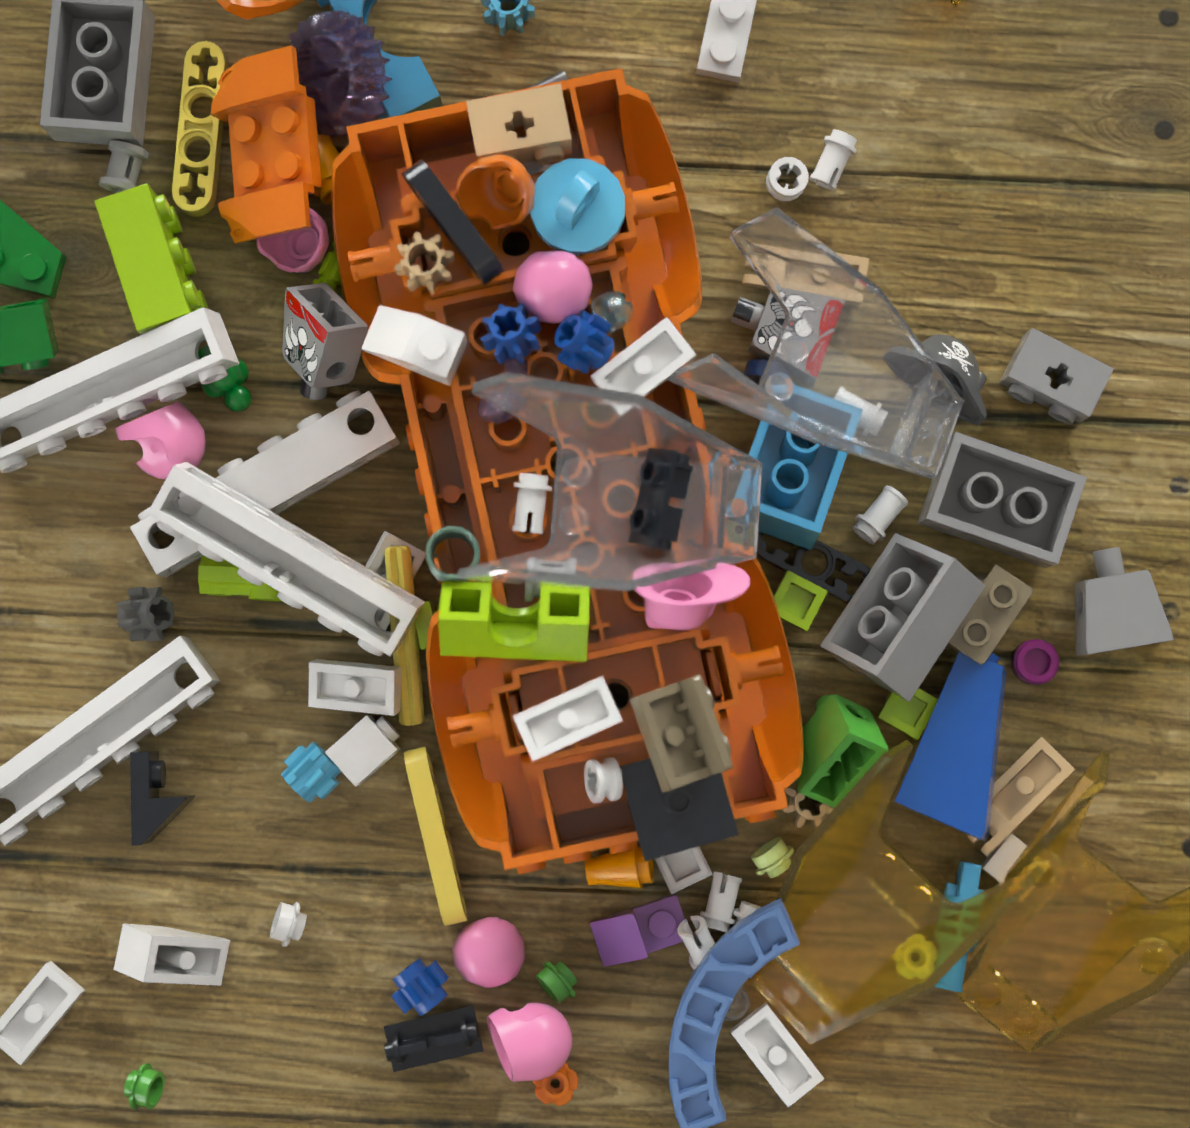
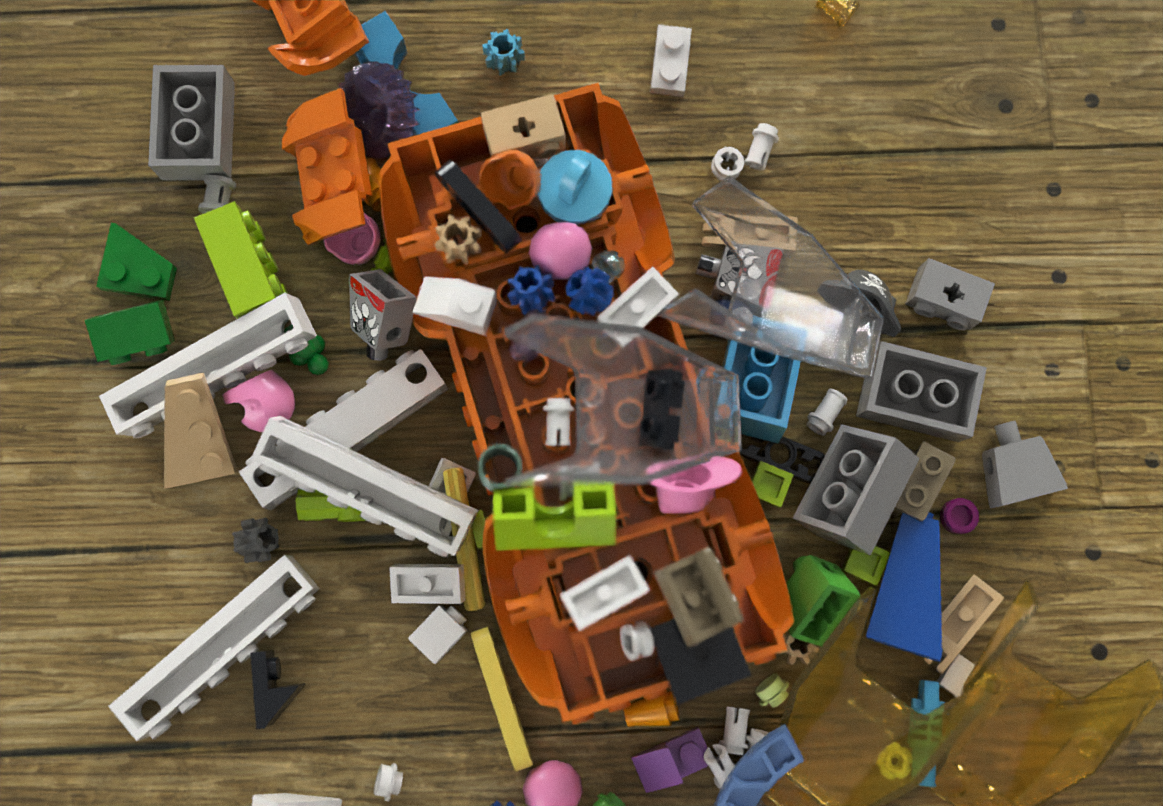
camera: 10 degrees left, 5 degrees down
light yellow beam [172,41,228,217] -> none
medium azure gear [281,742,342,803] -> none
white tile [655,846,713,894] -> none
none -> tan wing [164,373,237,489]

